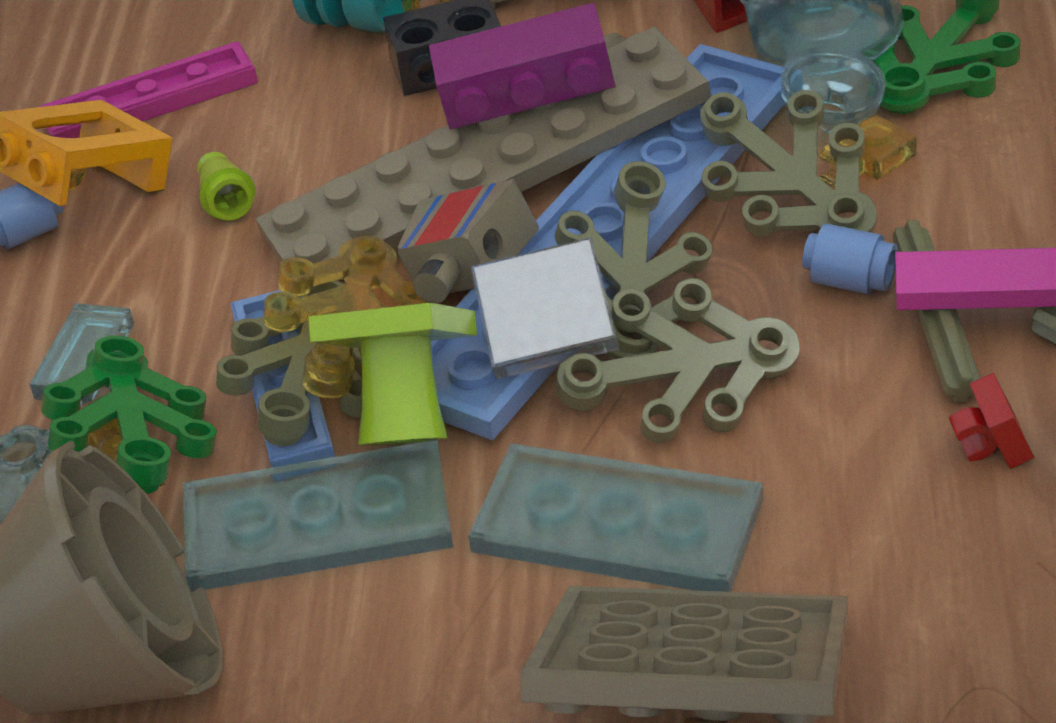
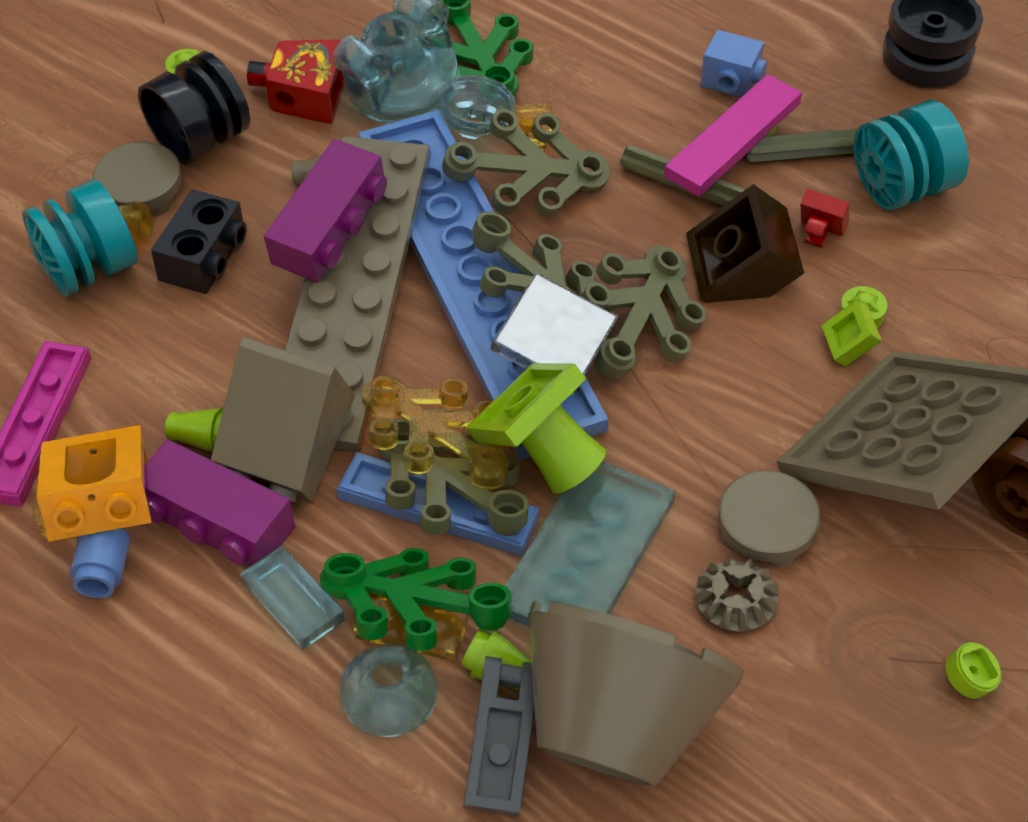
camera: 60 degrees left, 10 degrees up
dark tan torso [398,179,539,303] -> none
clear light blue tile [468,443,764,592] -> none
medium blue brick [802,223,898,295] -> none
none -> magenta brick [144,439,295,571]
none -> dark tan slope [211,337,355,504]
none -> dark brown slope [686,184,804,303]
none -> dark tan gear [695,555,778,632]
none -> dark tan tile [718,470,820,568]
none -> lime plate [821,299,882,367]
none -> lime tile [839,286,888,328]

